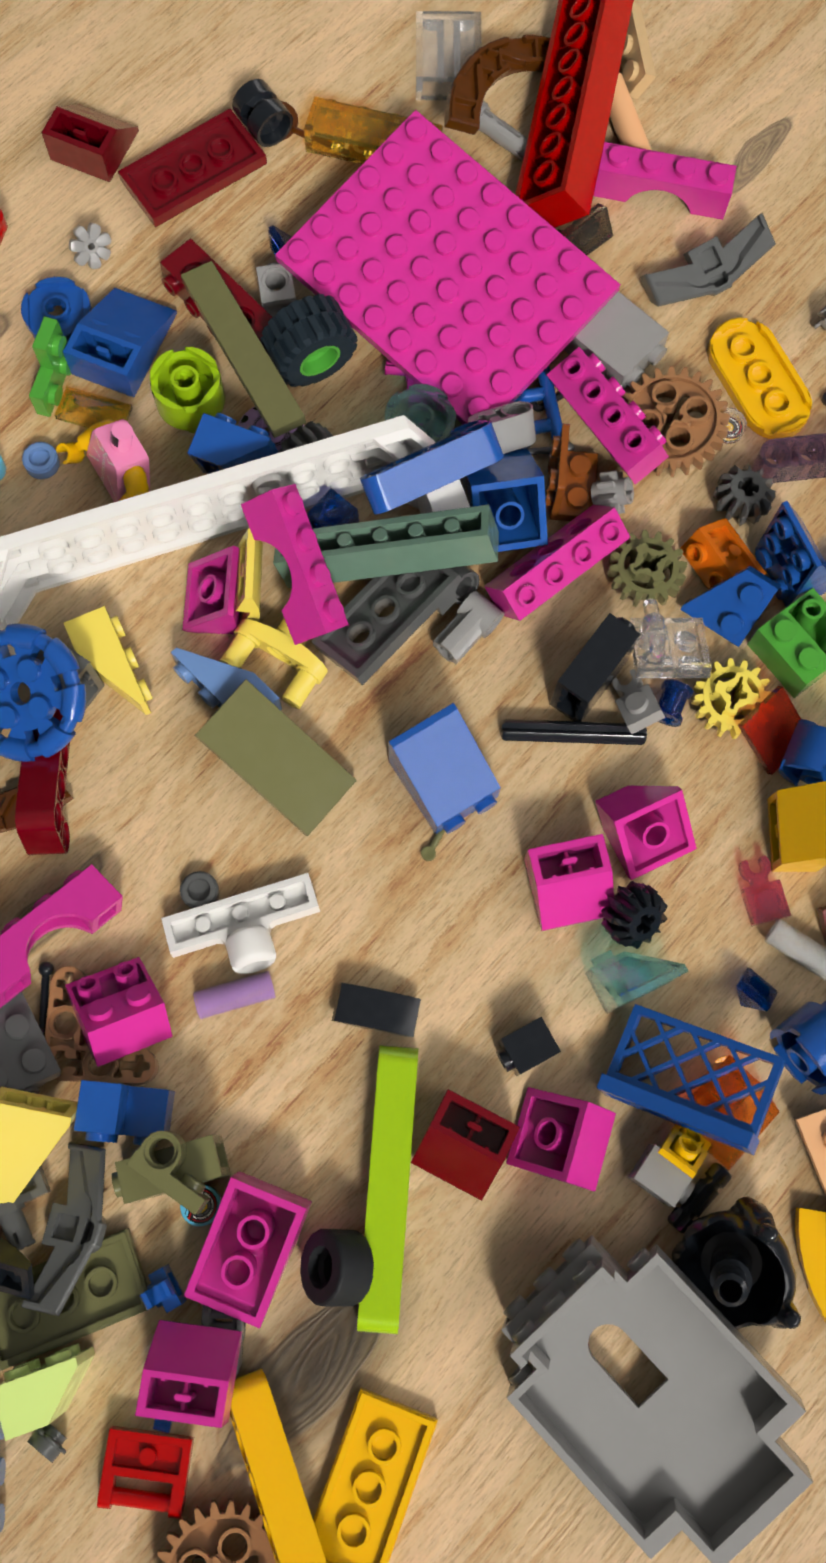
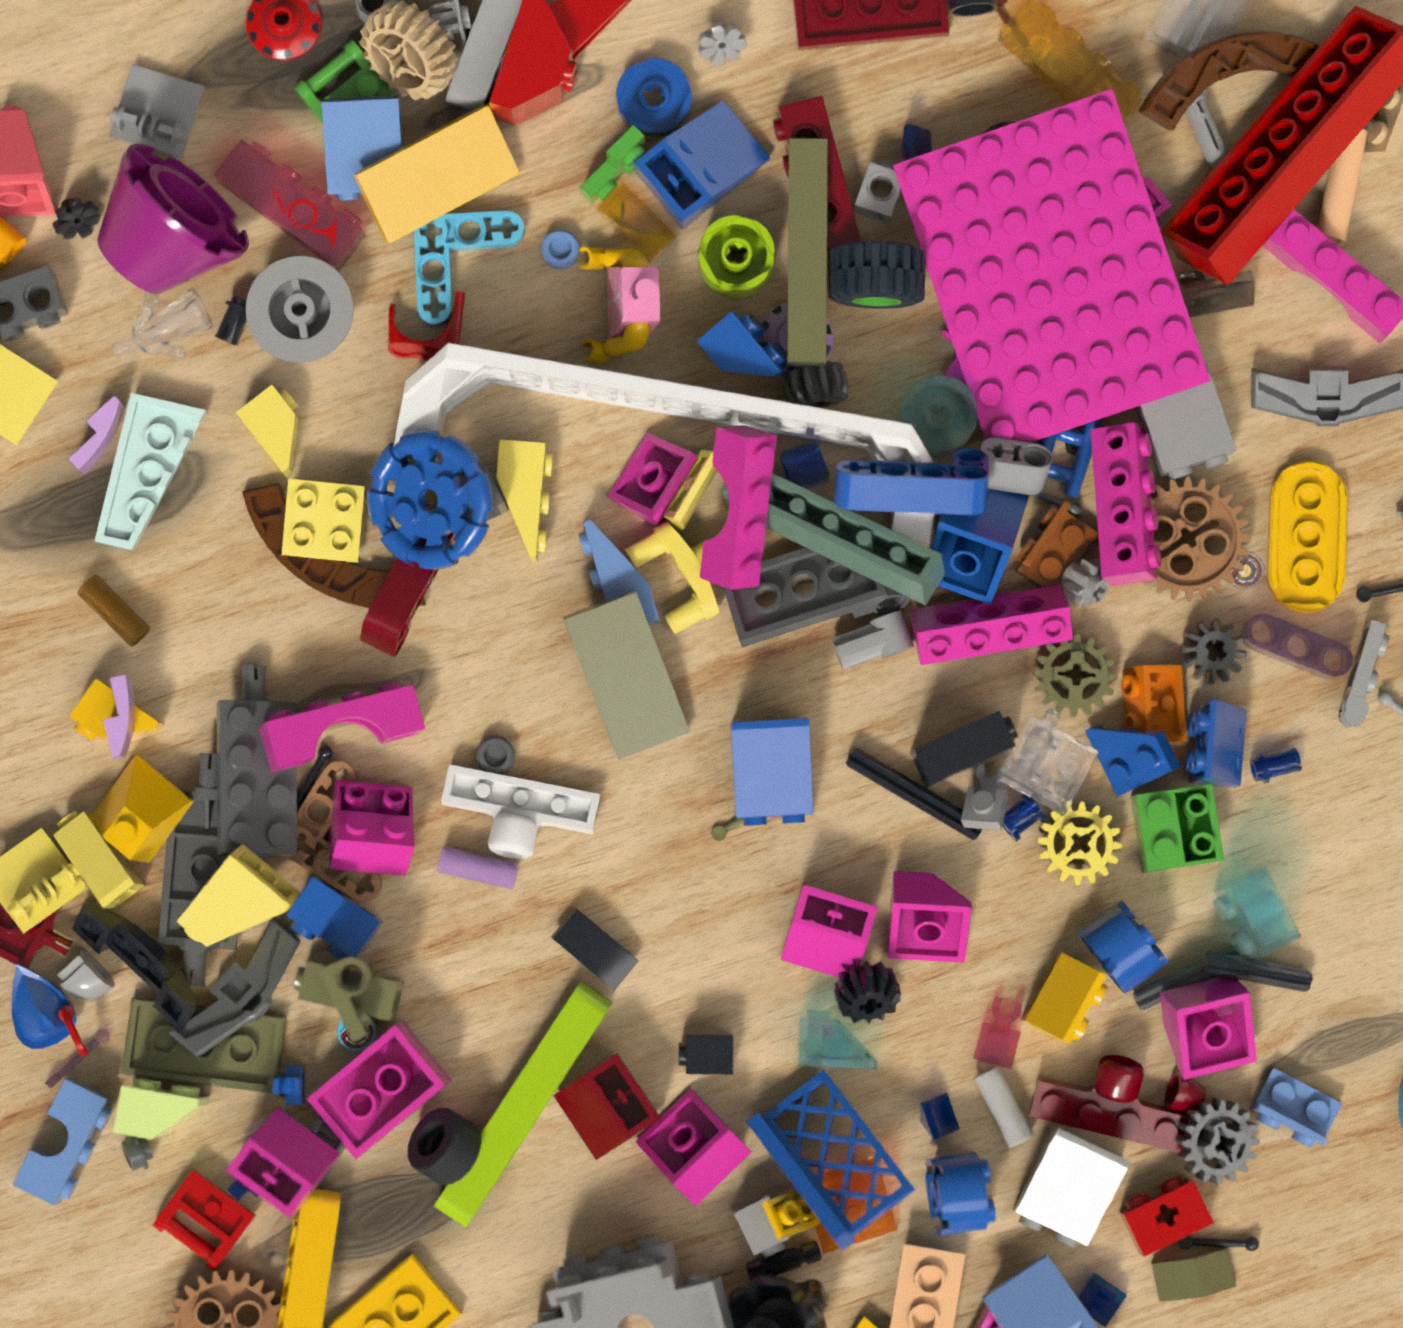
camera: 30 degrees right, 10 degrees up
clear red piece [738,686,801,775] -> none

